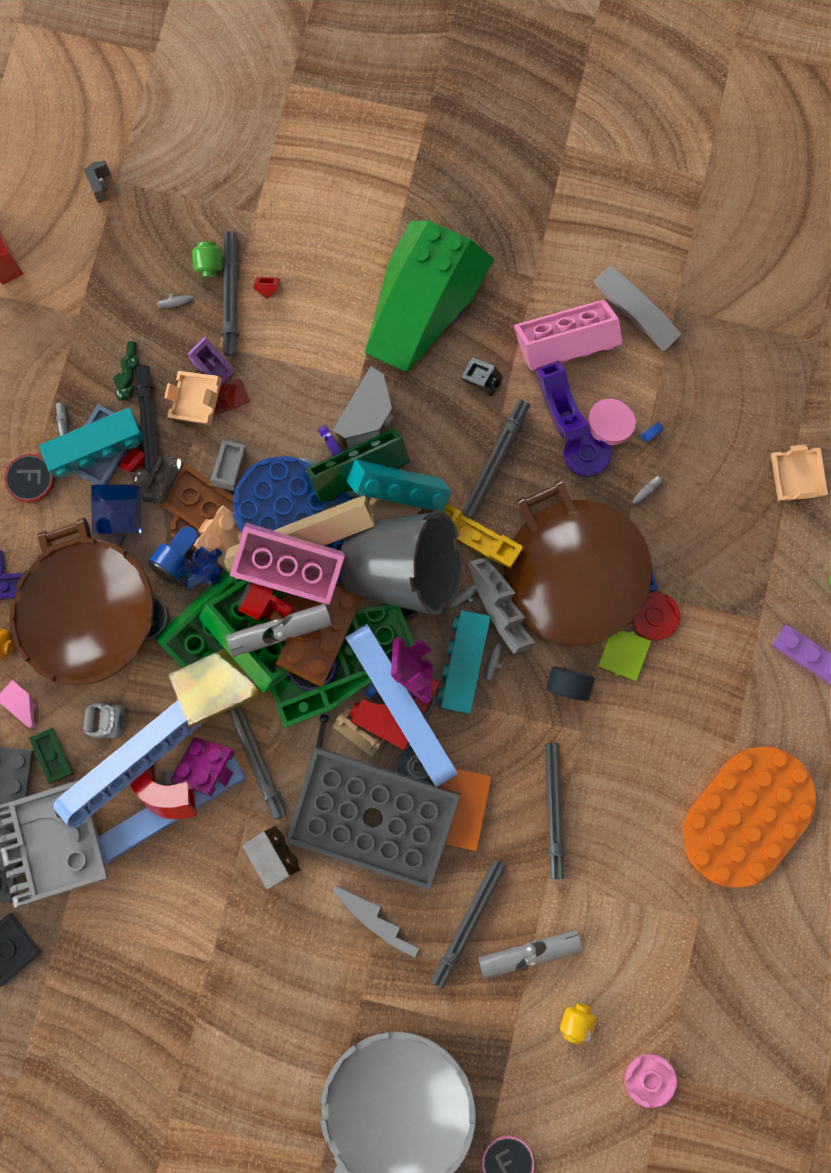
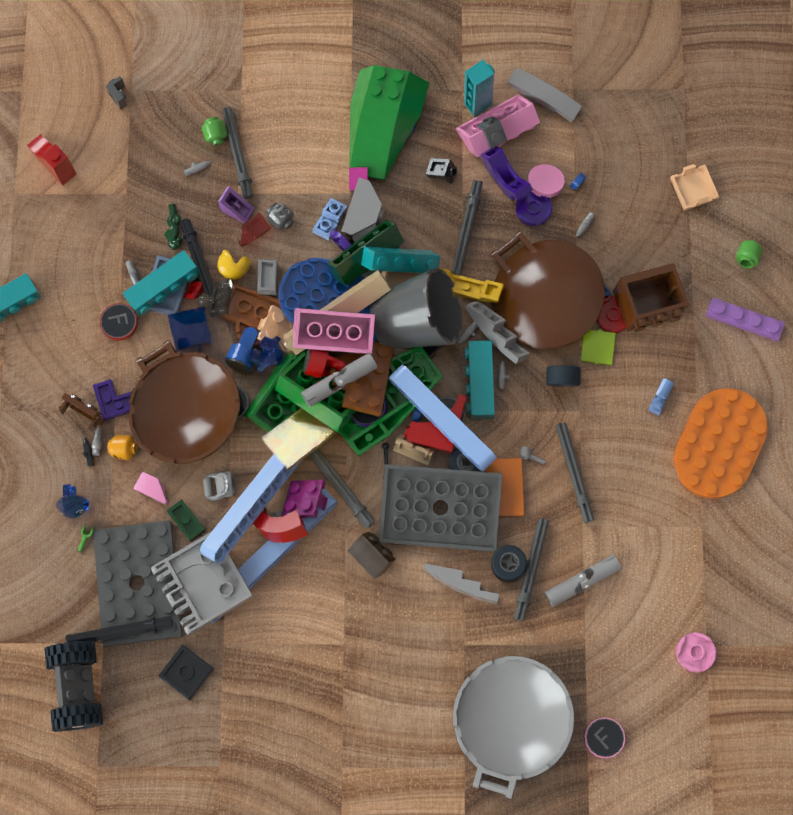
camera: 10 degrees left, 5 degrees down
light nougat piece [164,371,222,425] -> none
red slope [253,277,280,299] -> none
magenta piece [391,636,433,704] -> none
yellow head [560,1003,597,1045] -> none
none -> yellow helmet [217,250,251,280]
none -> dark grey head [266,202,294,230]
none -> light blue slope [312,198,347,241]
none -> dark pink slope [349,167,368,191]
none -> teal brick [464,59,495,117]
none -> dark grey bracket [478,117,507,149]
none -> black wheel [491,545,527,582]
none -> light grey hand [520,447,546,465]
none -> reddish brown container [613,263,690,332]
none -> medium blue bar [648,378,674,416]

